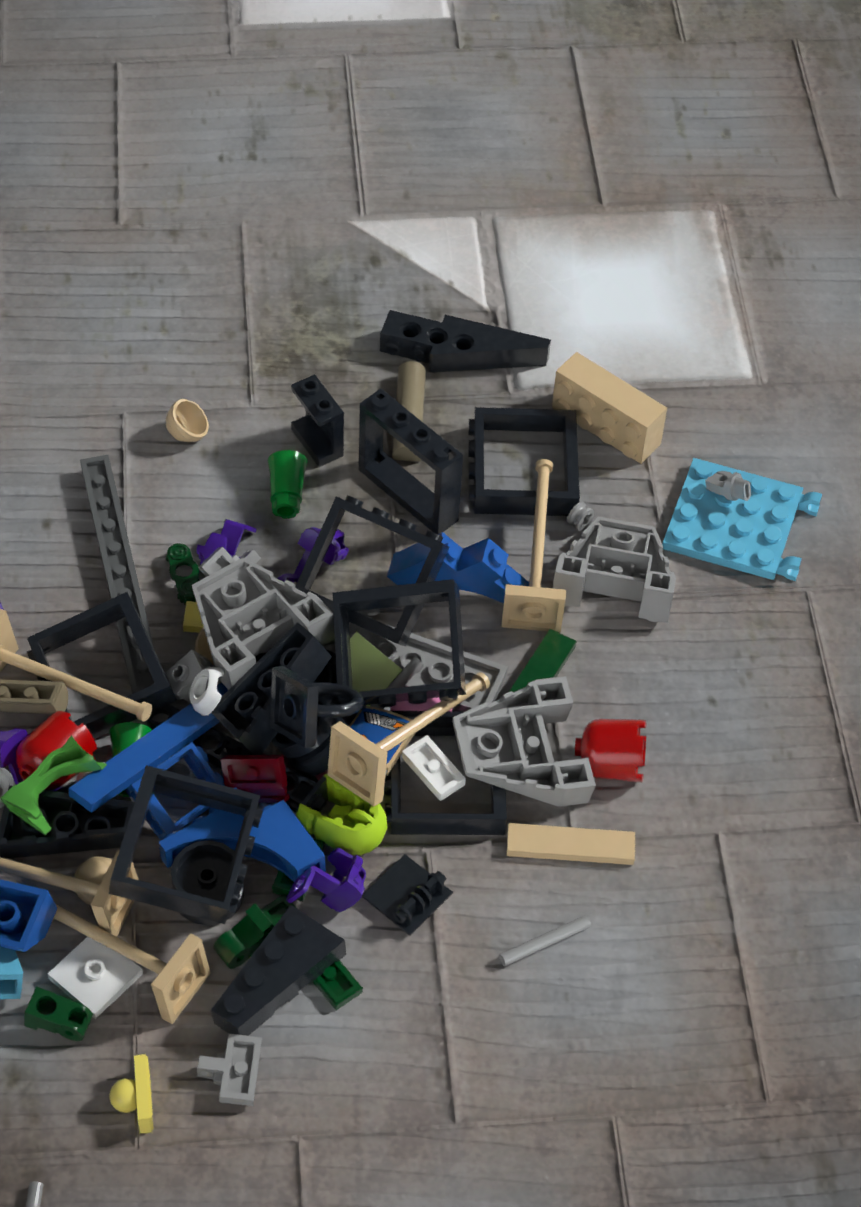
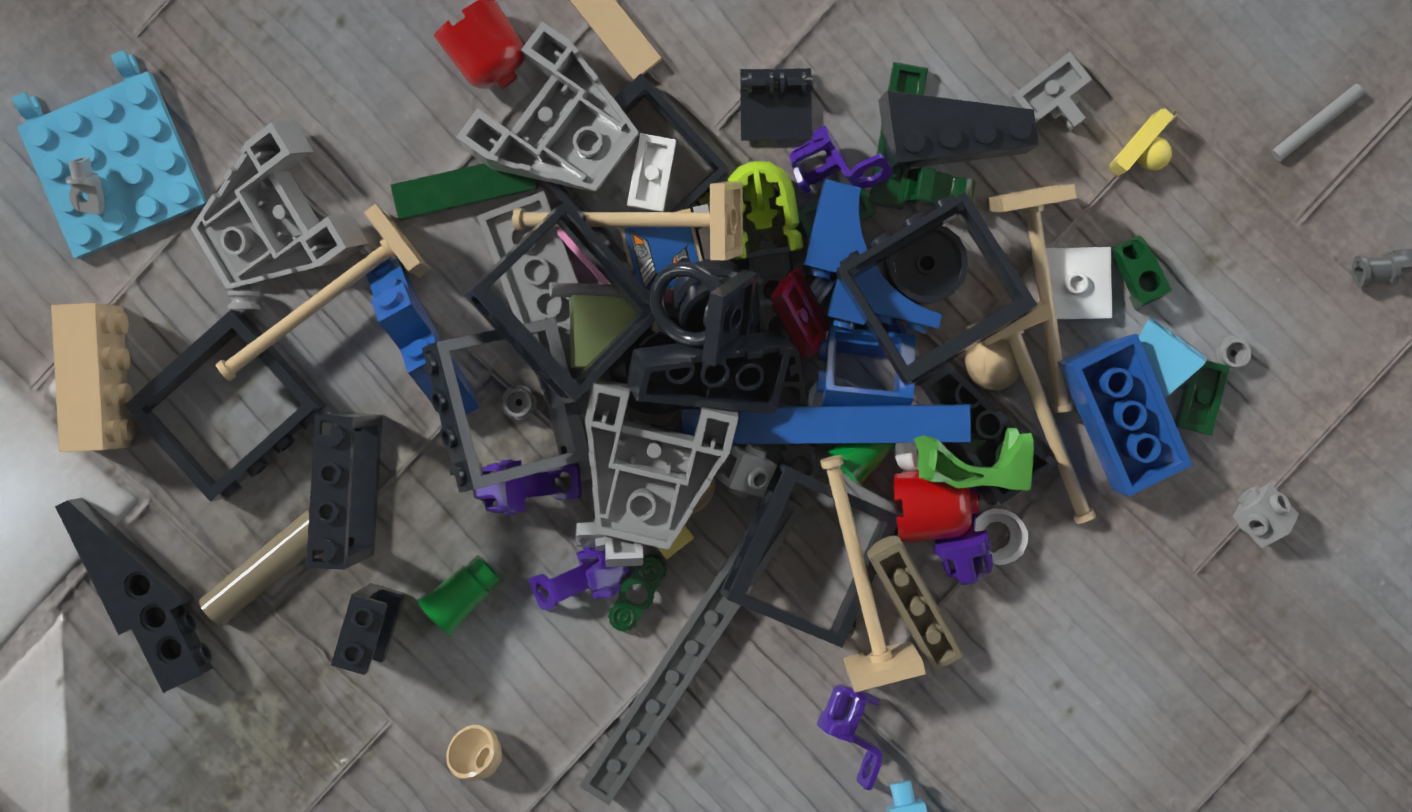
camera: 130 degrees left, 35 degrees up
white piece [190,667,224,716] -> none

